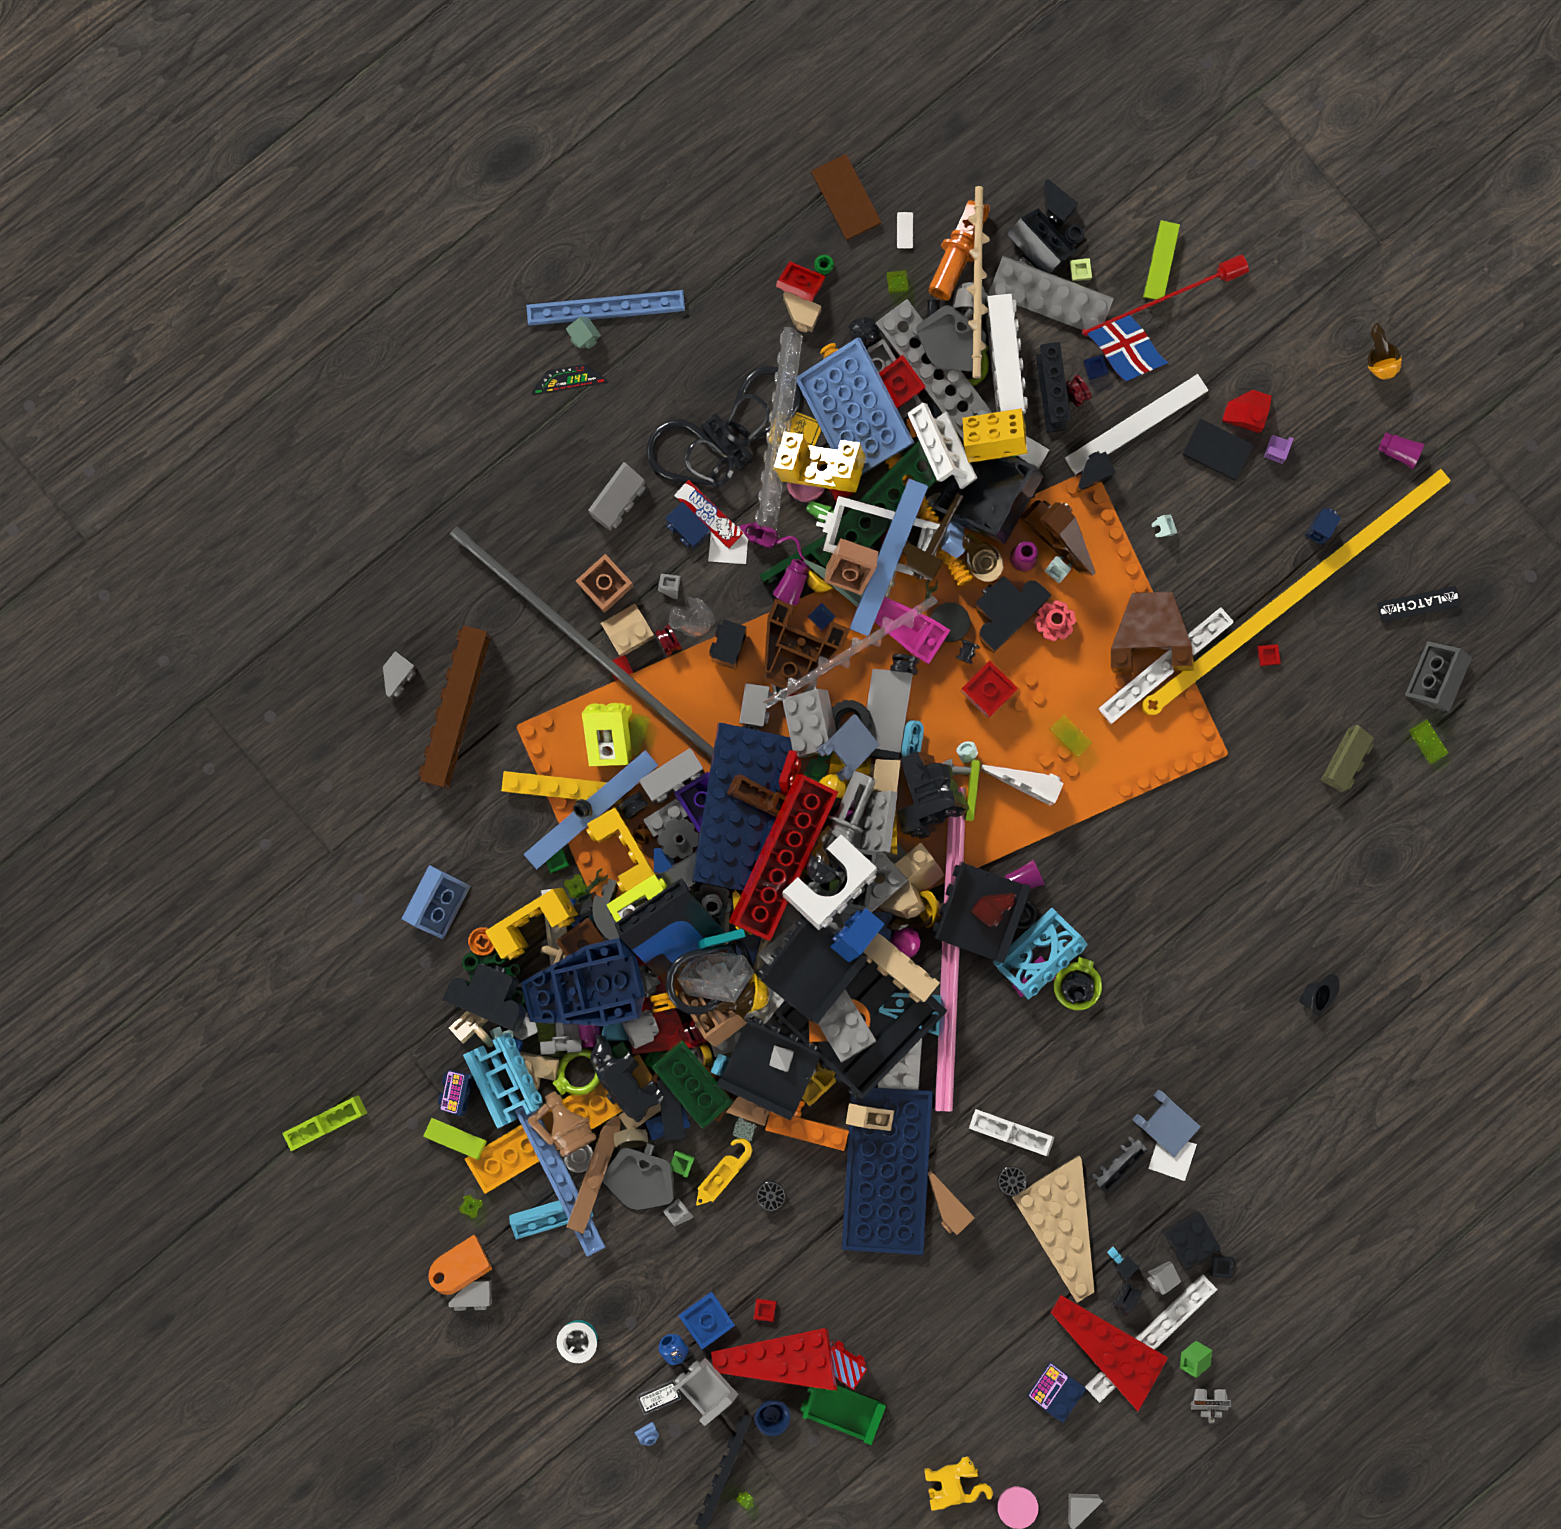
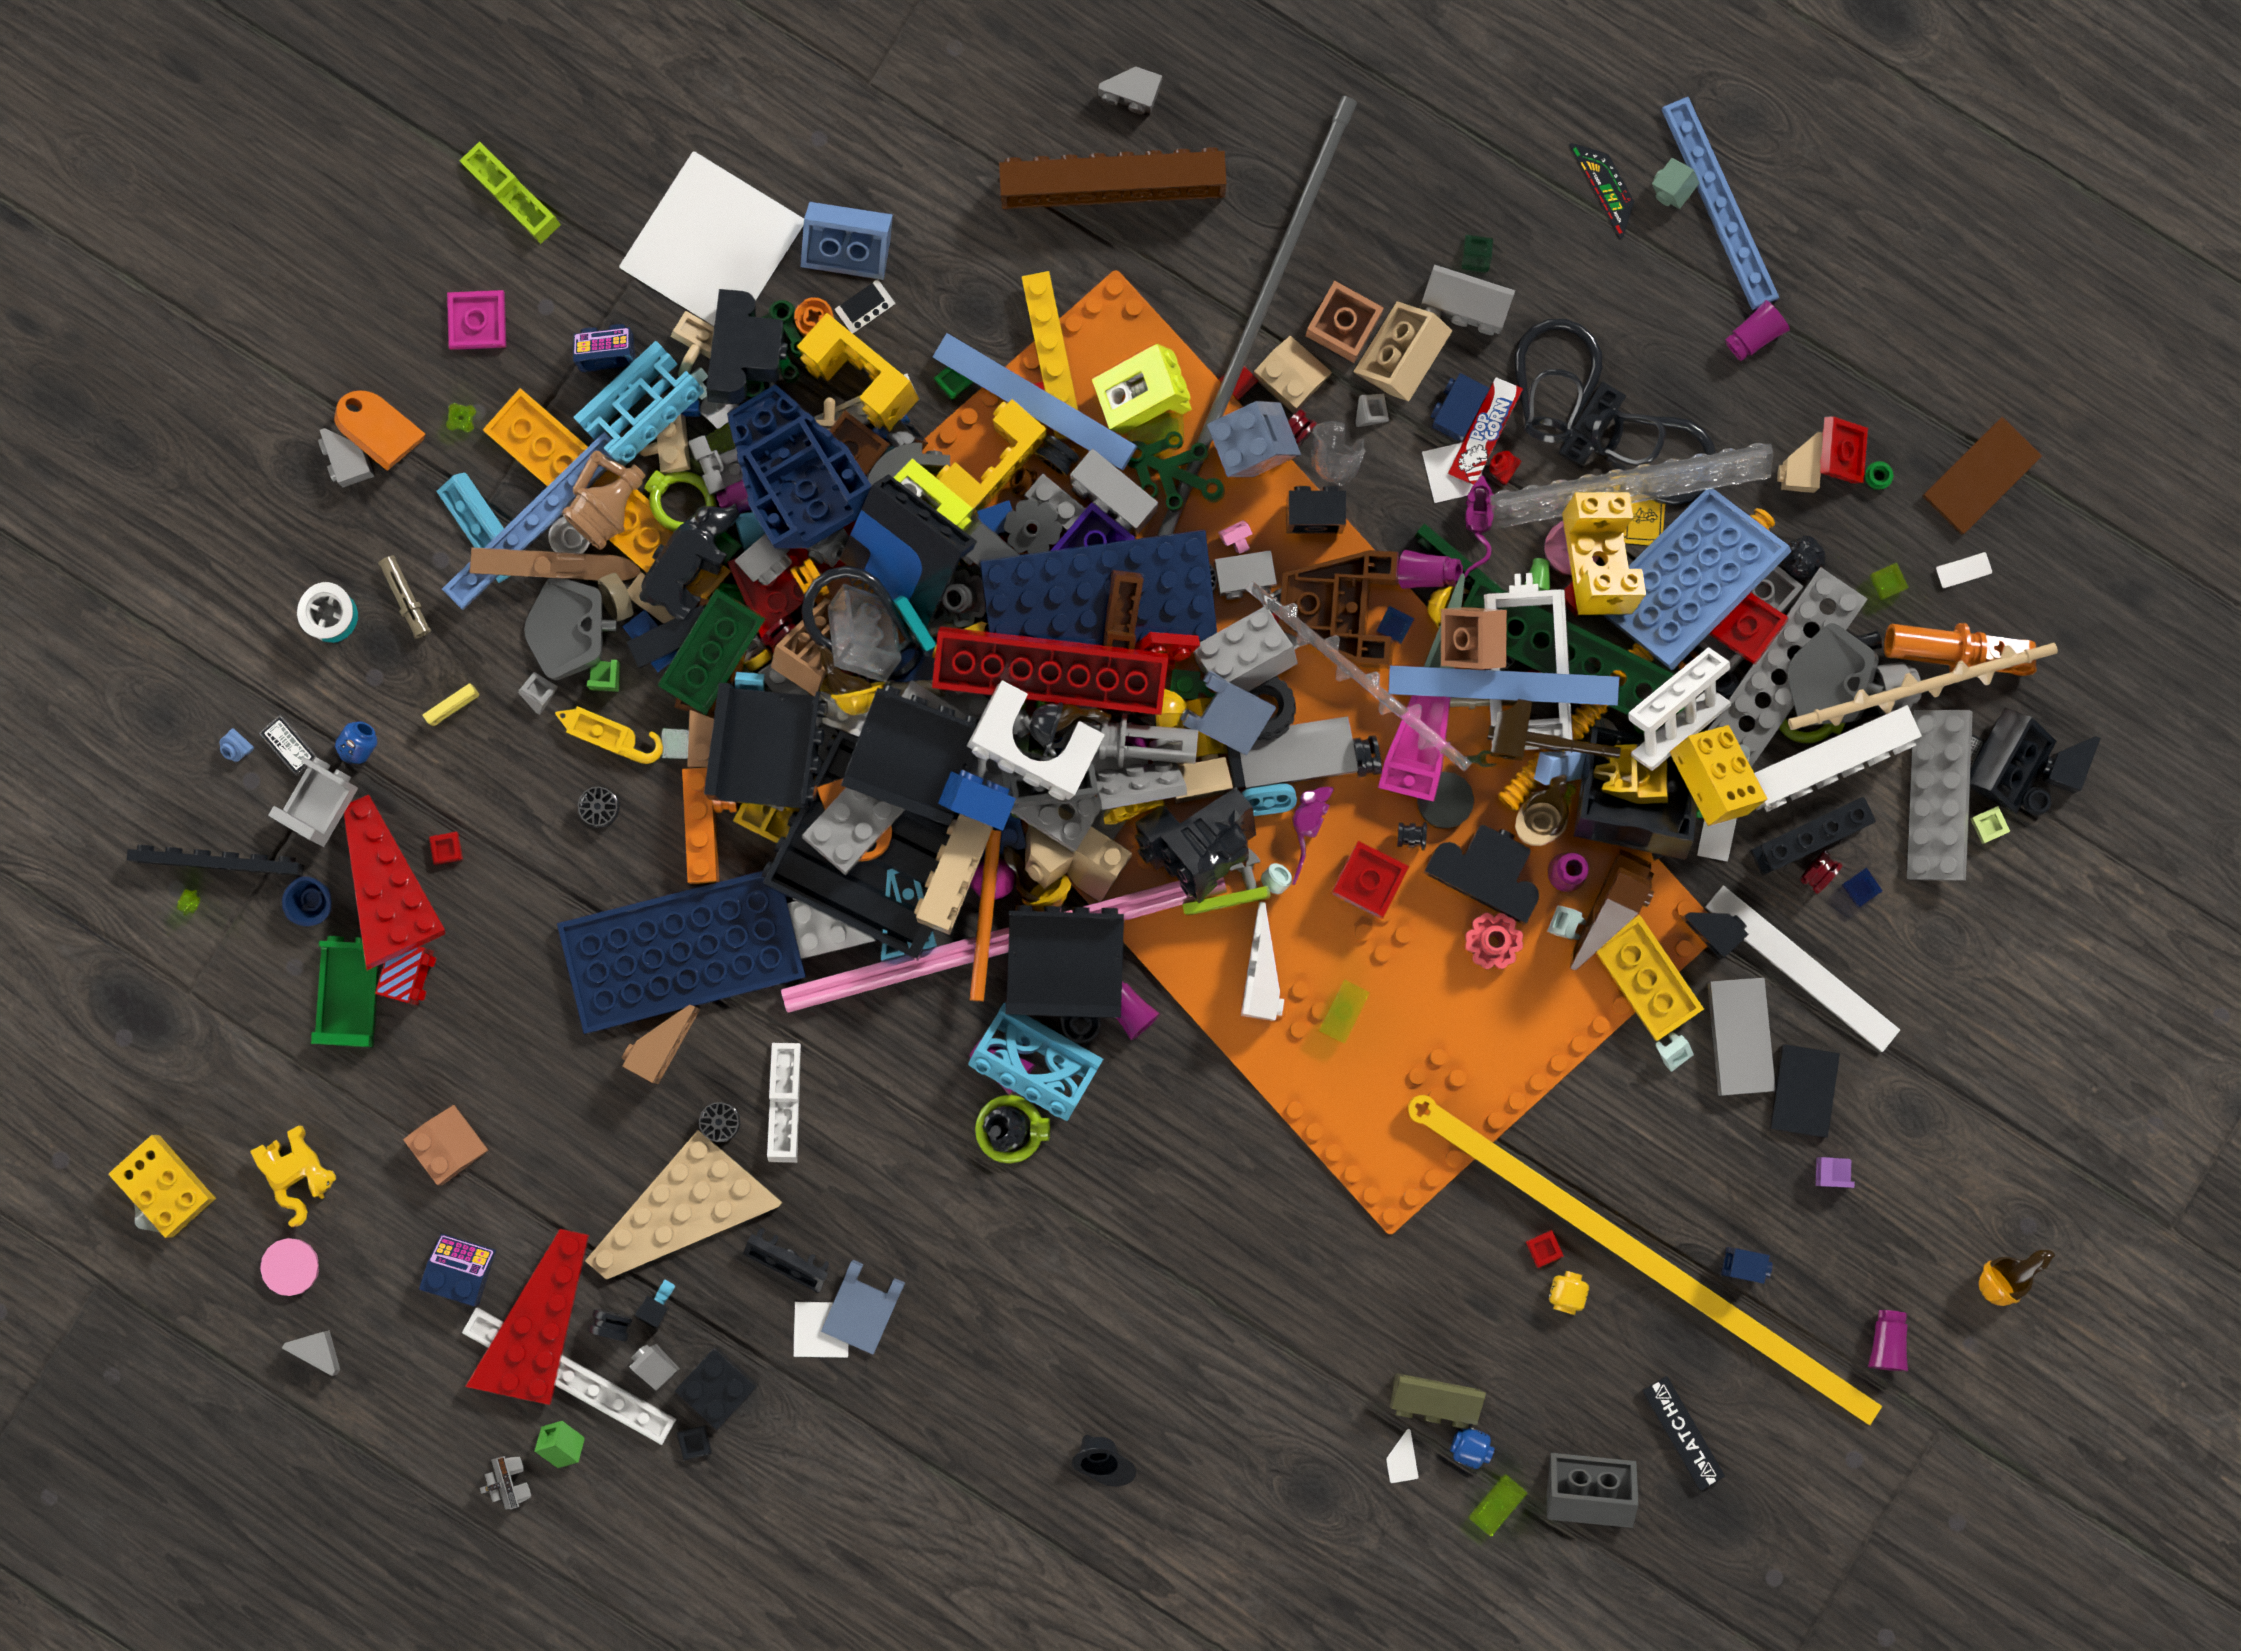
camera: 65 degrees right, 0 degrees up
lime tile [423,1118,487,1160] -> none
clear neon green plate [564,874,587,898] -> none
black plate [573,799,592,819] -> none
clear green hand [584,869,608,894] -> none
blue plate [678,1291,735,1349] -> none
light grey slope [769,1045,794,1072] -> none
tan slope [846,1103,894,1131] -> none
clear red slope [970,893,1016,927] -> none
flag [1082,255,1249,381] -> none
white plate [1098,607,1234,724] -> none
reddish brown wedge [1111,592,1194,673] -> none
lime slope [1143,220,1180,302] -> none
red slope [1222,390,1272,433] -> none
none -> dark tan pin [378,555,431,639]
none -> nougat slope [403,1105,489,1185]
none -> light yellow tile [423,683,480,726]
none -> dark pink tile [447,290,506,350]
none -> white sticker [619,152,804,326]
none -> black sticker [835,279,895,334]
none -> orange piece [970,830,1001,1002]
none -> dark green plant [1127,431,1225,512]
none -> sand blue container [1207,401,1301,477]
none -> bright pink tile [1218,520,1252,554]
none -> magenta animal [1292,787,1334,885]
none -> tan slope [1354,301,1452,401]
none -> white sticker [1386,1429,1418,1483]
none -> blue head [1450,1427,1495,1469]
none -> clear green slope [1461,235,1493,272]
none -> red plate [1490,451,1522,485]
none -> yellow head [1549,1271,1589,1315]
none -> yellow plate [1593,744,1668,804]
none -> yellow plate [1596,915,1704,1041]
none -> light grey slope [1707,978,1776,1096]
none -> magenta plant [1725,300,1790,361]

